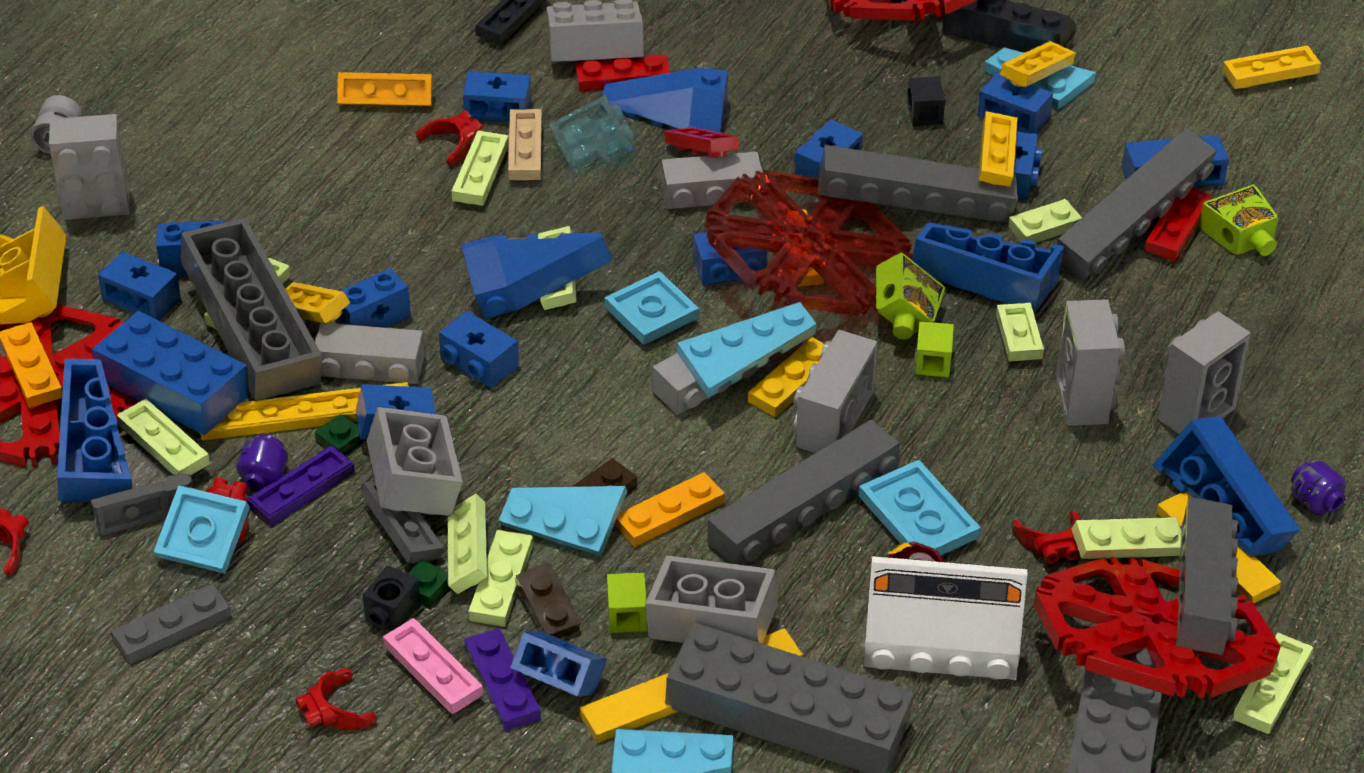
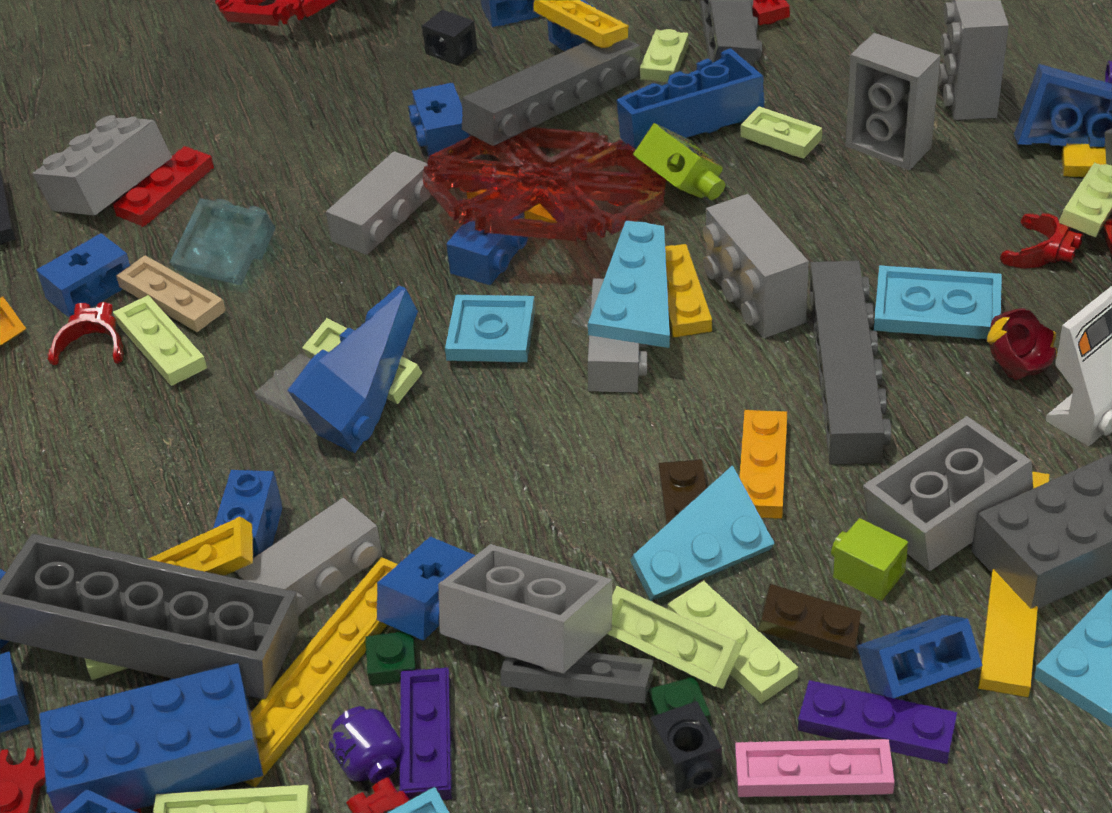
camera: 45 degrees left, 0 degrees up
blue brick [439,311,519,388] -> none
blue wedge [600,68,728,132] -> none
red plate [664,127,739,157] -> none
lime brick [915,321,954,377] -> none

